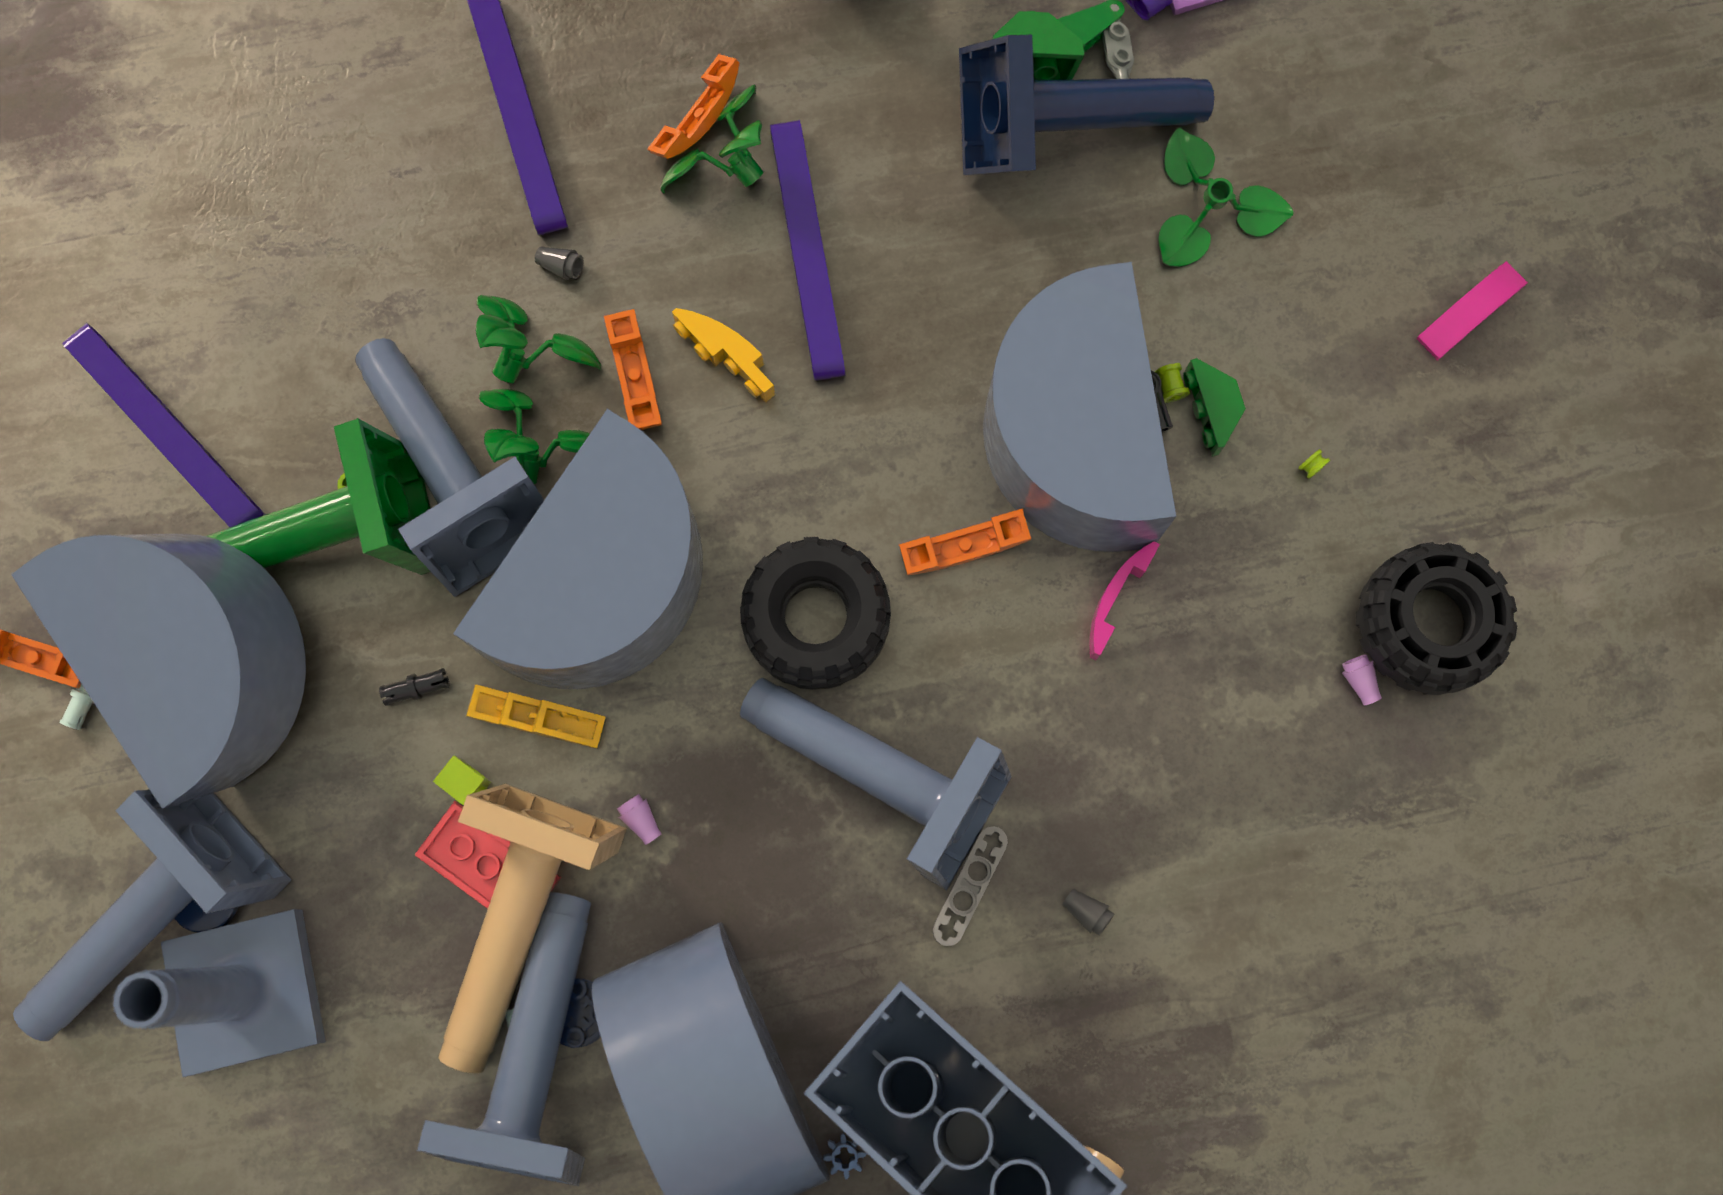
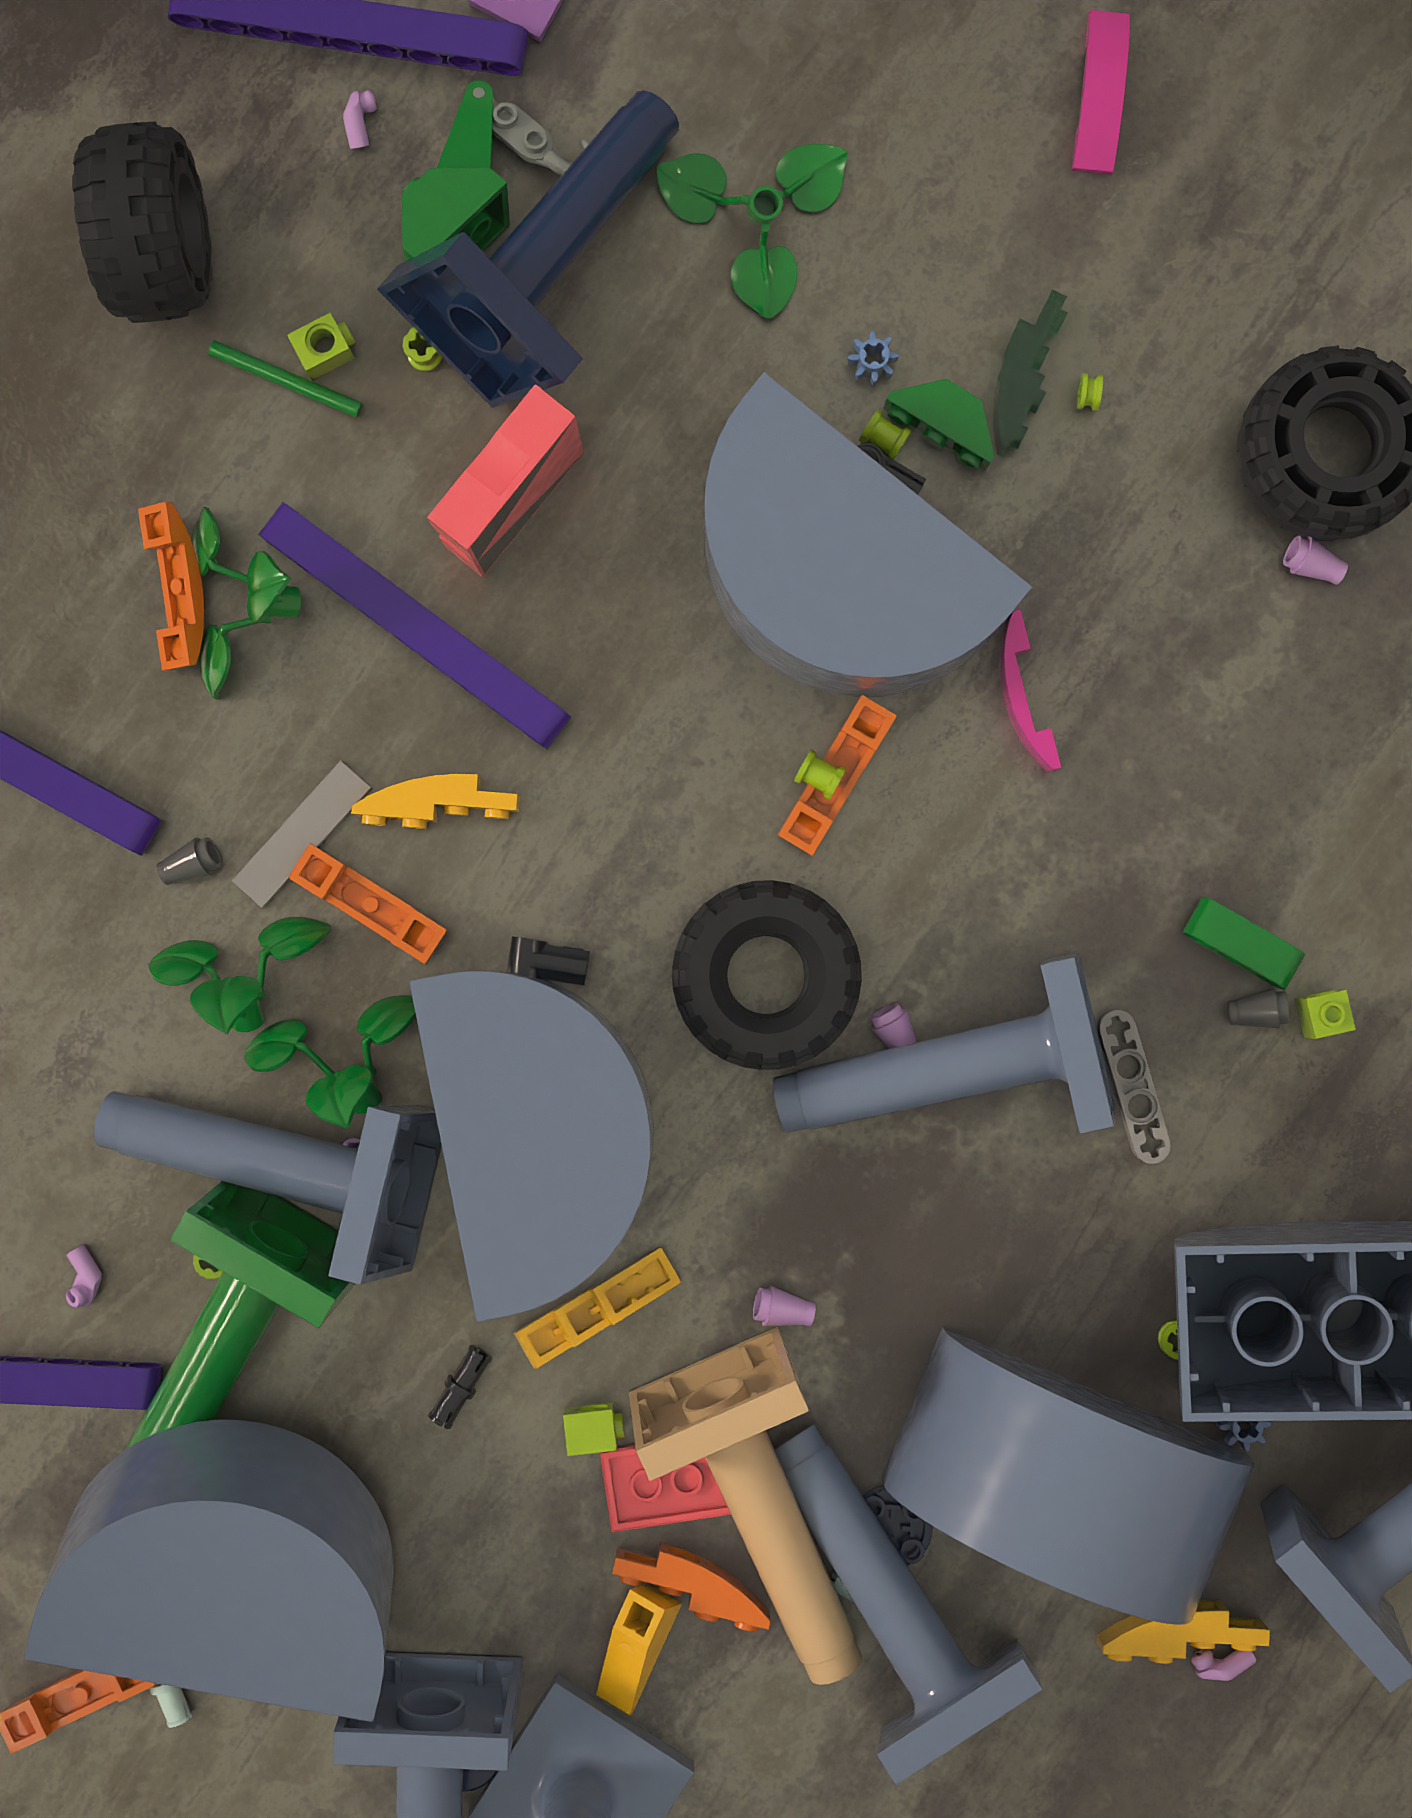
camera: 45 degrees left, 10 degrees up
none -> lavender arm [66,1244,102,1308]
none -> green bar [208,340,363,418]
none -> light grey tile [232,760,373,908]
none -> lime brick [287,312,356,381]
none -> lime bush [403,327,443,372]
none -> coral tile [427,384,584,577]
none -> black piece [506,936,590,986]
none -> yellow slope [596,1583,682,1715]
none -> orange slope [612,1542,770,1632]
none -> lime bush [794,749,847,800]
none -> medium blue gear [847,331,899,386]
none -> lavender cone [870,1002,917,1049]
none -> clear green slope [993,289,1068,457]
none -> green beam [1182,896,1306,990]
none -> lime brick [1294,989,1356,1039]

